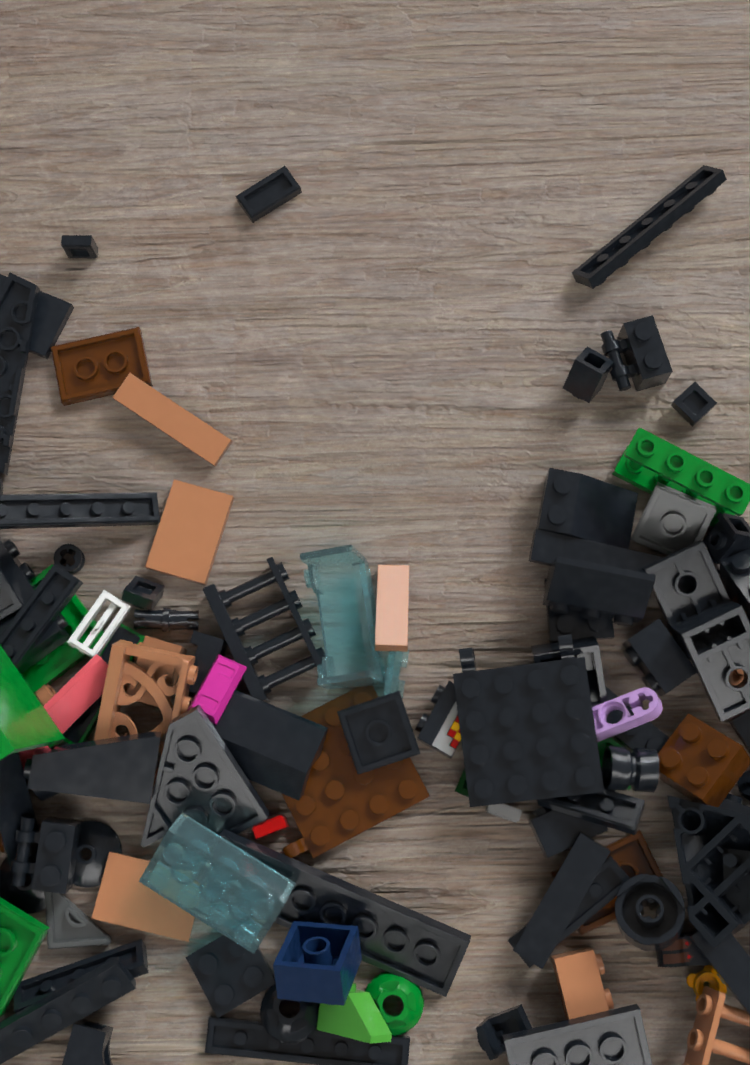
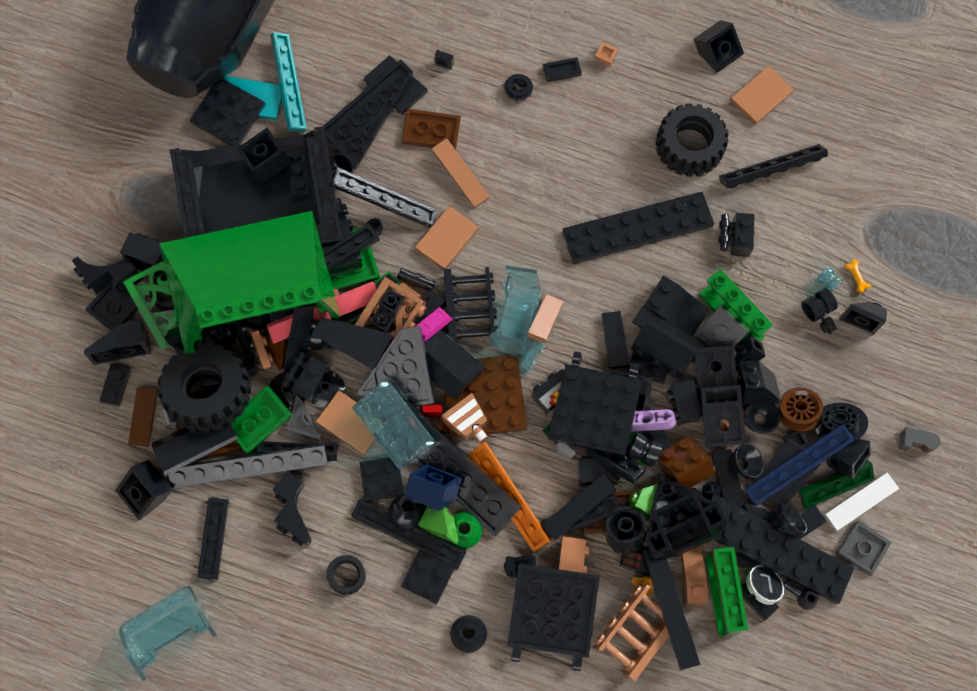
camera: 10 degrees right, 5 degrees down
white tile [67,590,131,659] -> none
black plate [122,576,165,611] -> none
black tile [337,690,420,775] -> none
black brick [563,346,614,403] -> none
black plate [671,382,717,427] -> none
none -> black slope [370,288,405,333]
none -> nougat torso [442,393,488,444]
none -> orange plate [469,442,551,553]
none -> black gear [504,74,533,102]
none -> black plate [562,191,714,264]
none -> nougat plate [594,42,618,66]
none -> black tile [601,311,629,369]
none -> bright green slope [628,484,658,521]
none -> black tyre [656,103,729,177]
none -> black slope [693,20,744,73]
none -> nougat tile [730,66,794,125]

